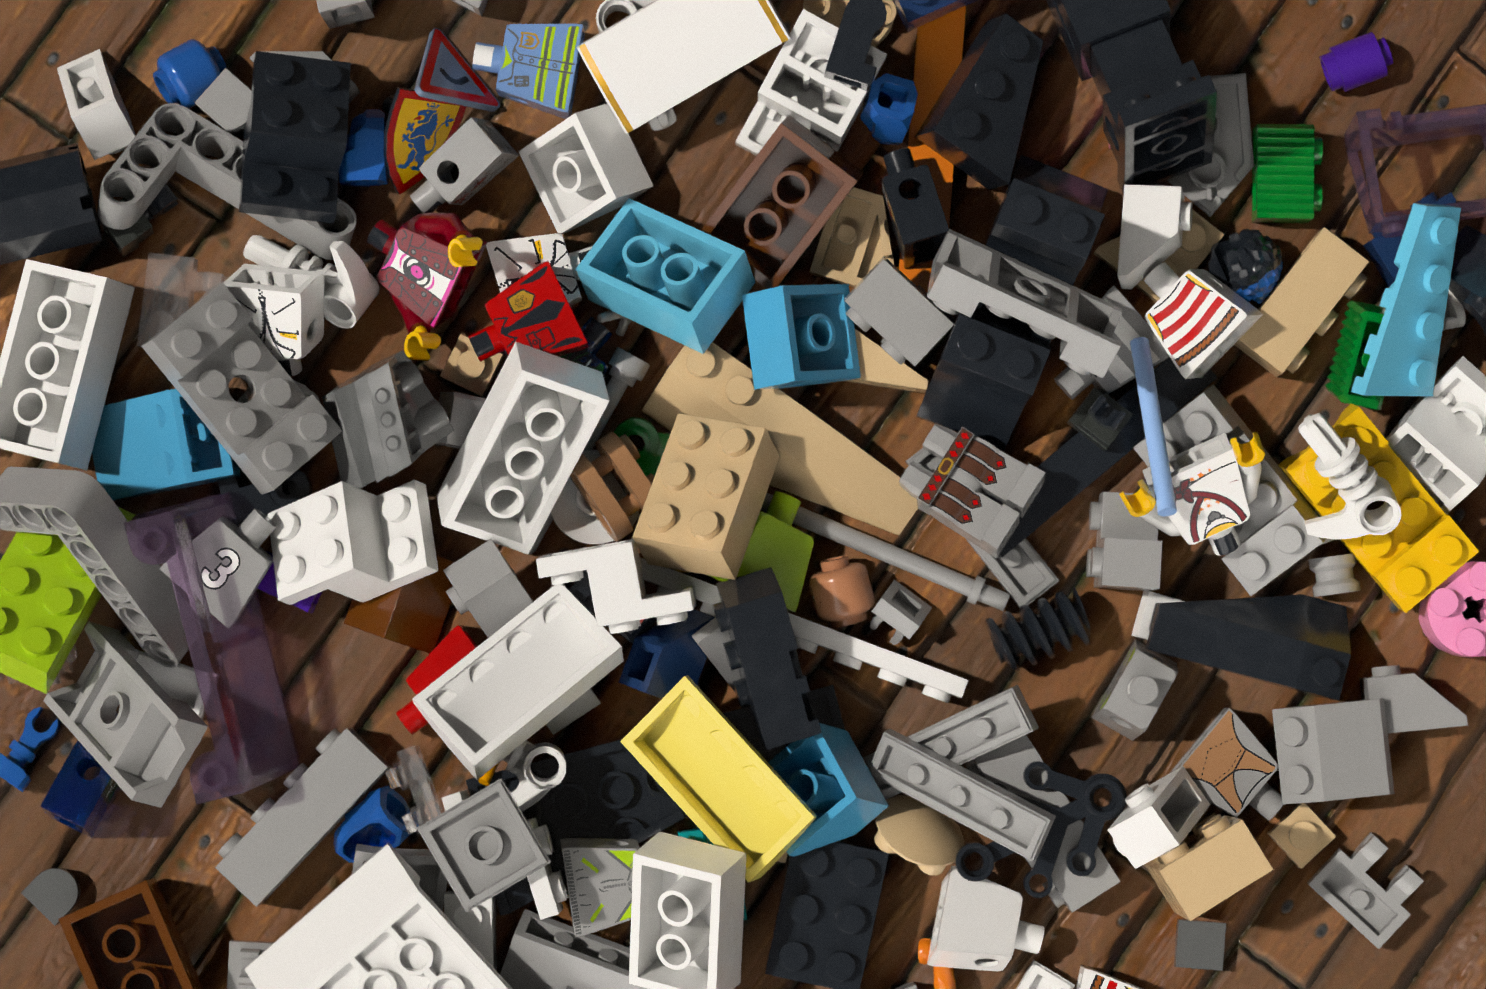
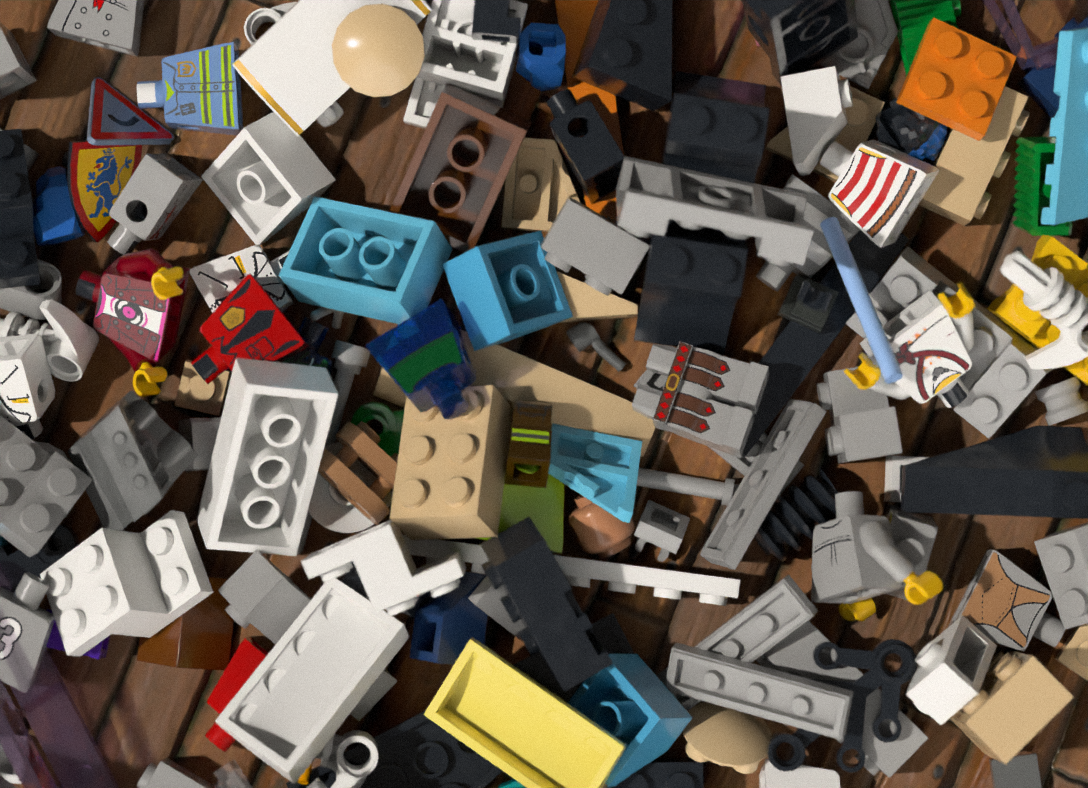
camera: 10 degrees left, 0 degrees up
none -> tan dish [332,4,425,97]
none -> clear blue torso [366,299,477,420]
none -> dark brown leg [504,400,552,488]
none -> medium azure wing [548,423,642,523]
none -> dark grey hand [567,322,626,372]
none -> light grey tile [700,399,826,570]
none -> light grey torso [811,491,943,621]
none -> orange plate [896,18,1017,141]

